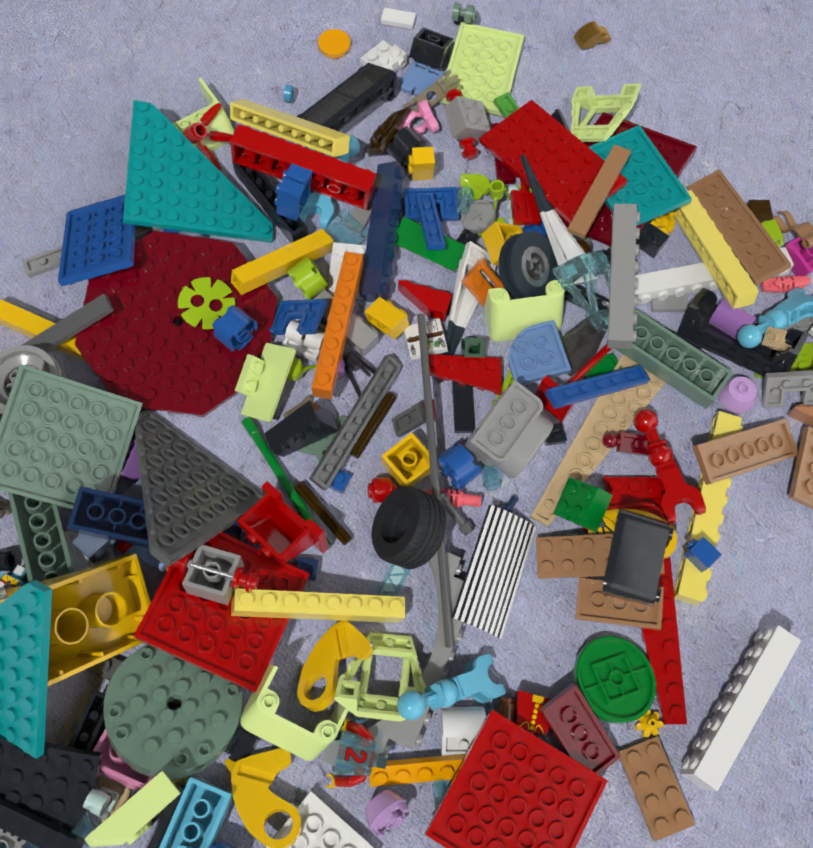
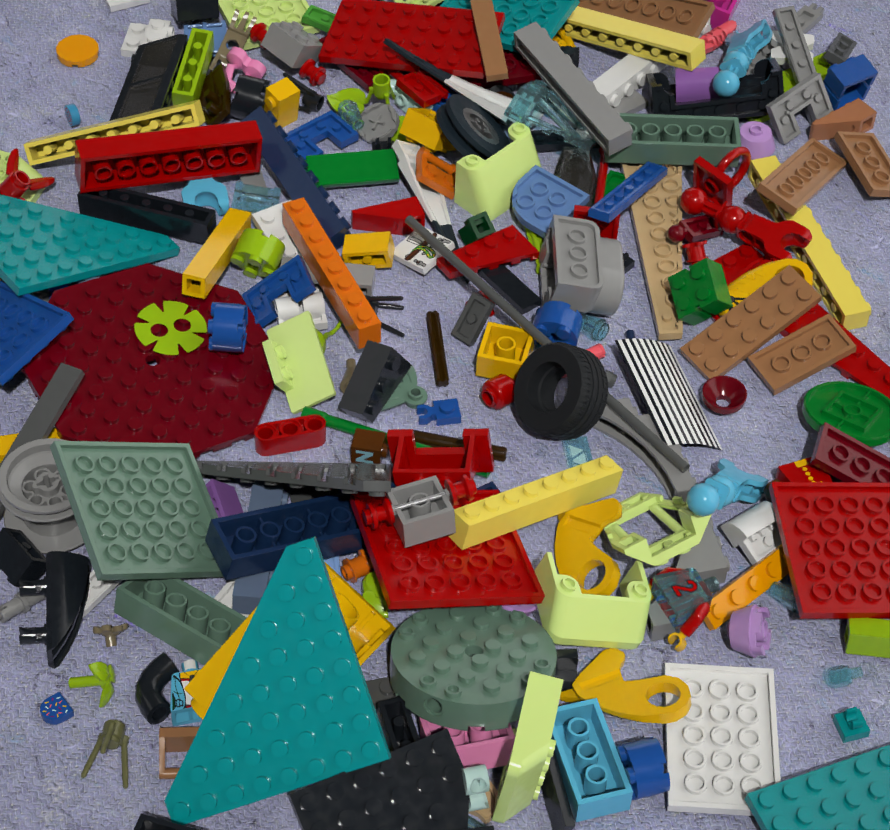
camera: 35 degrees left, 20 degrees down
blue piece [275,163,312,221] -> none
dark grey plate [309,355,402,490] -> none
blue tile [415,193,446,250] -> none
black windscreen [602,509,674,607] -> none
blue brick [683,537,722,573] -> none
tan bracket [762,327,792,352] -> none
none -> lime brick [172,28,214,106]
none -> red beam [254,414,326,456]
none -> black plant [283,72,324,114]
none -> reddish brown brick [351,428,389,464]
none -> red brick [682,240,708,265]
none -> red tile [693,146,751,206]
none -> dark red piece [702,376,747,414]

